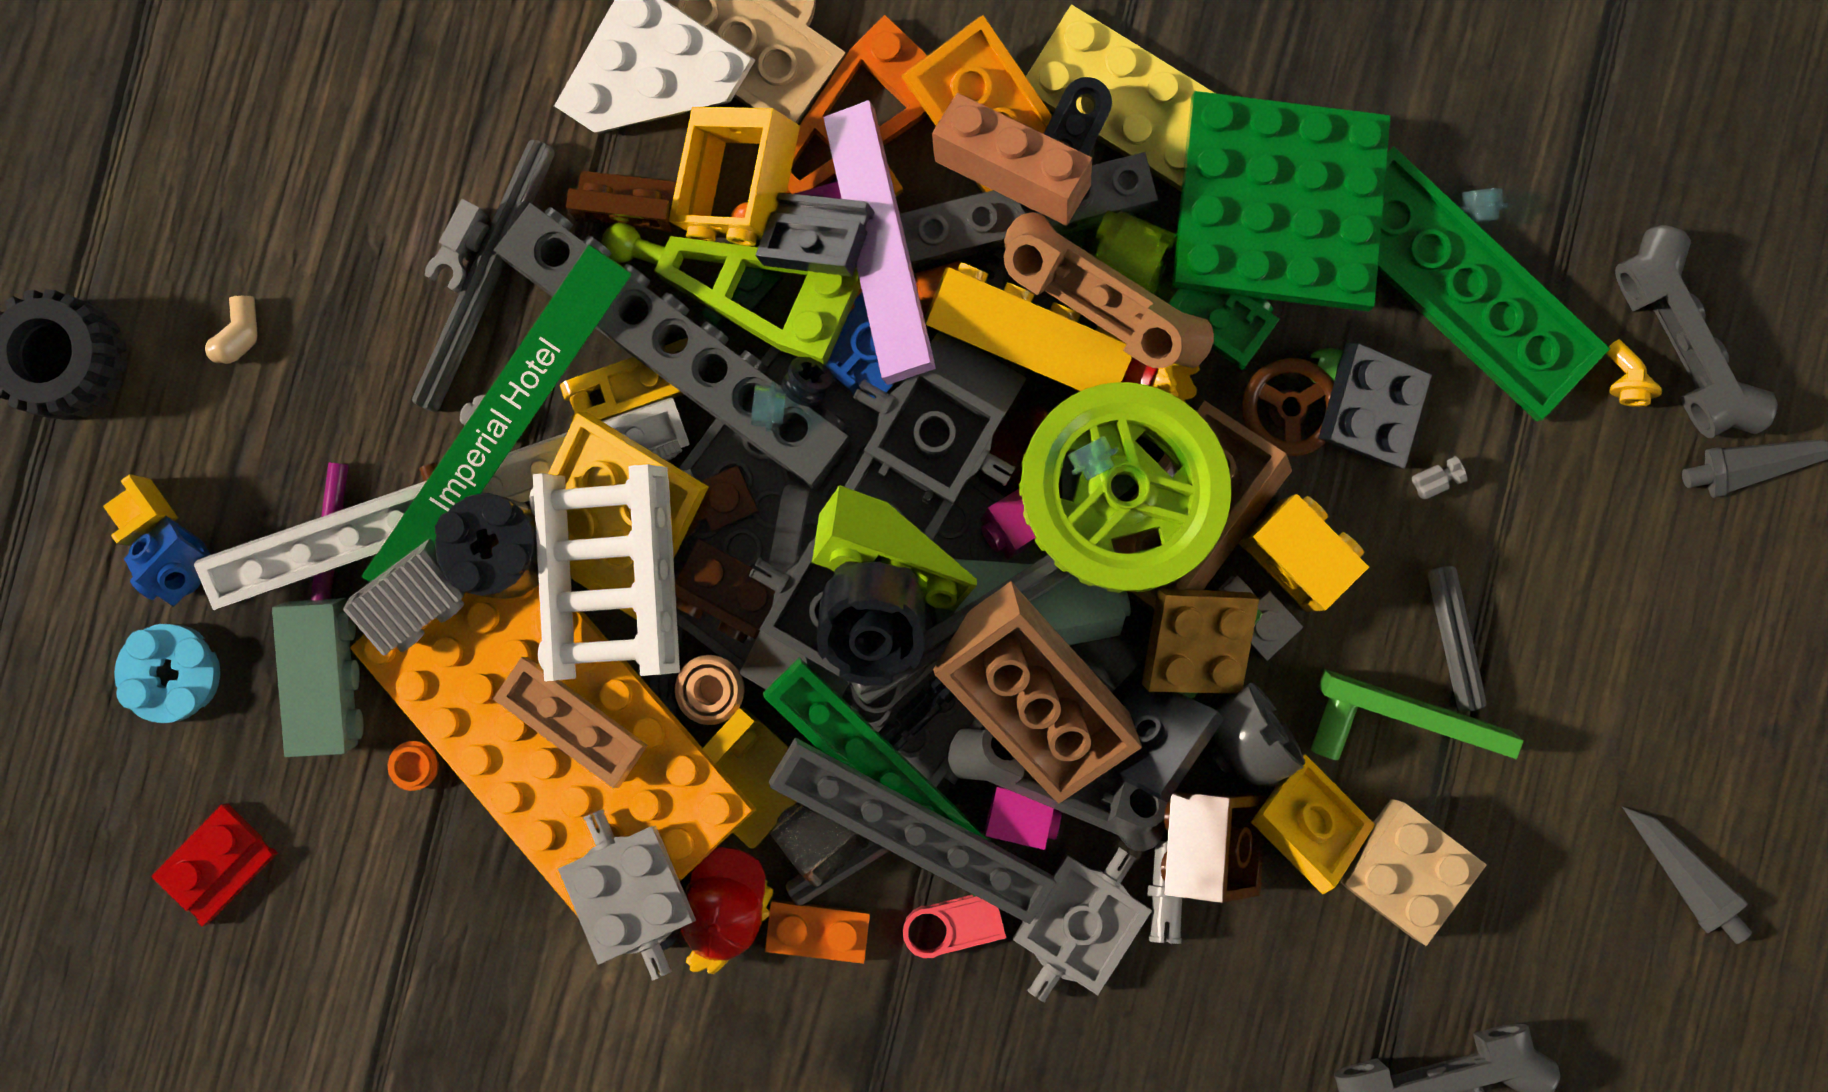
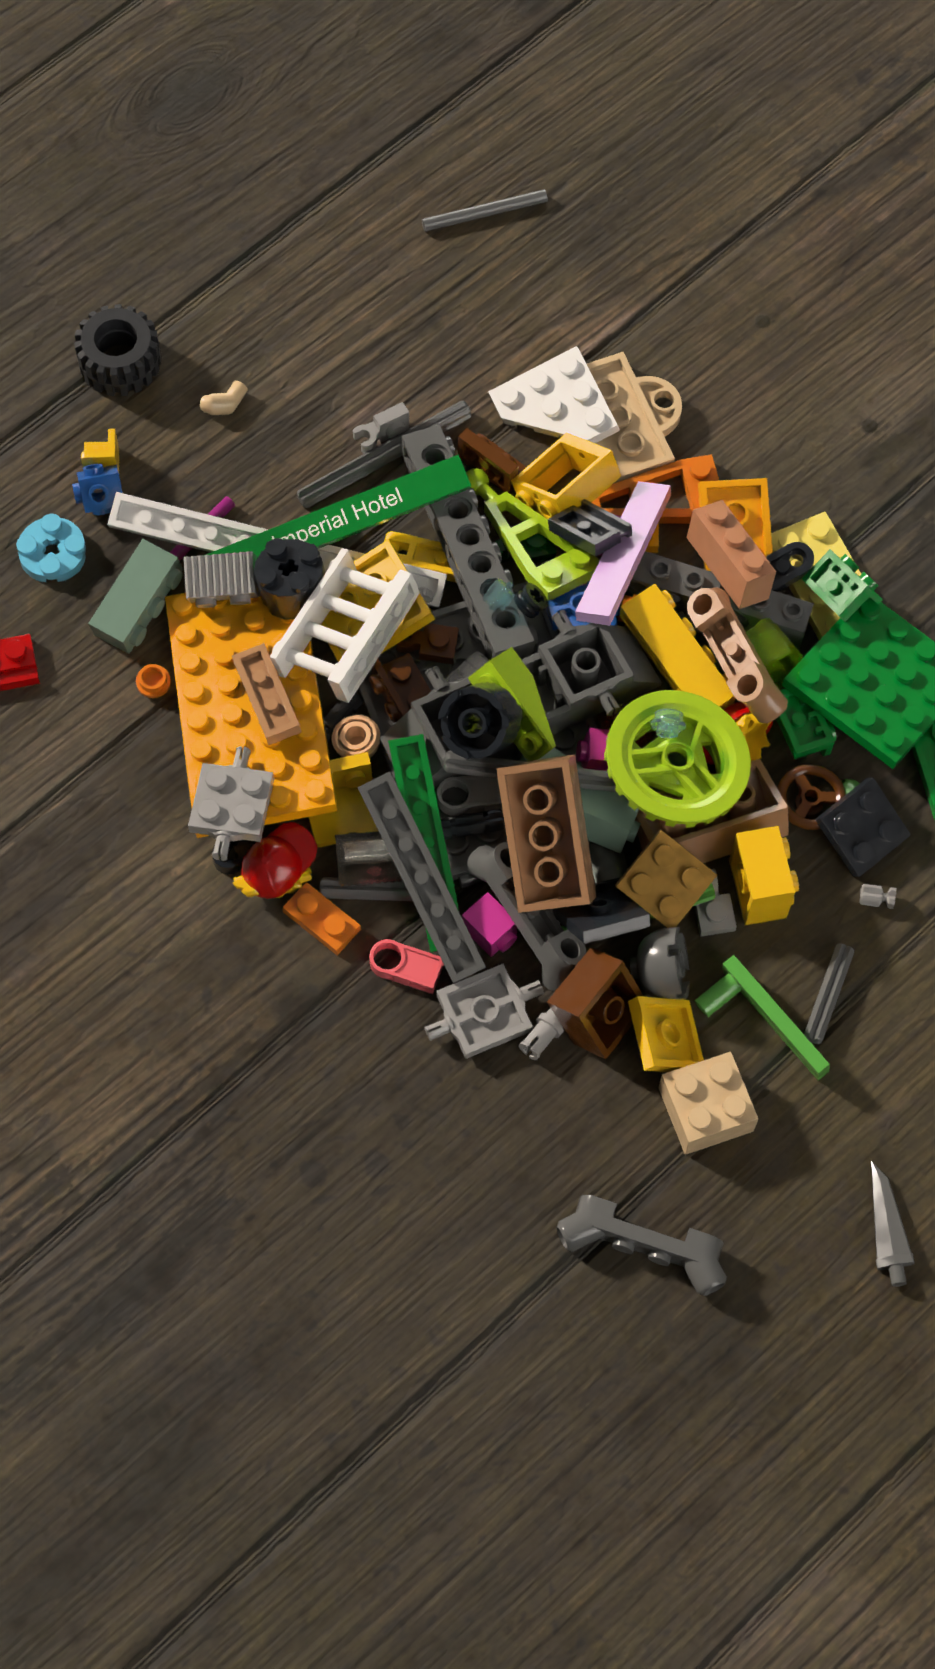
camera: 30 degrees right, 20 degrees down
none -> bracket [802,549,883,622]

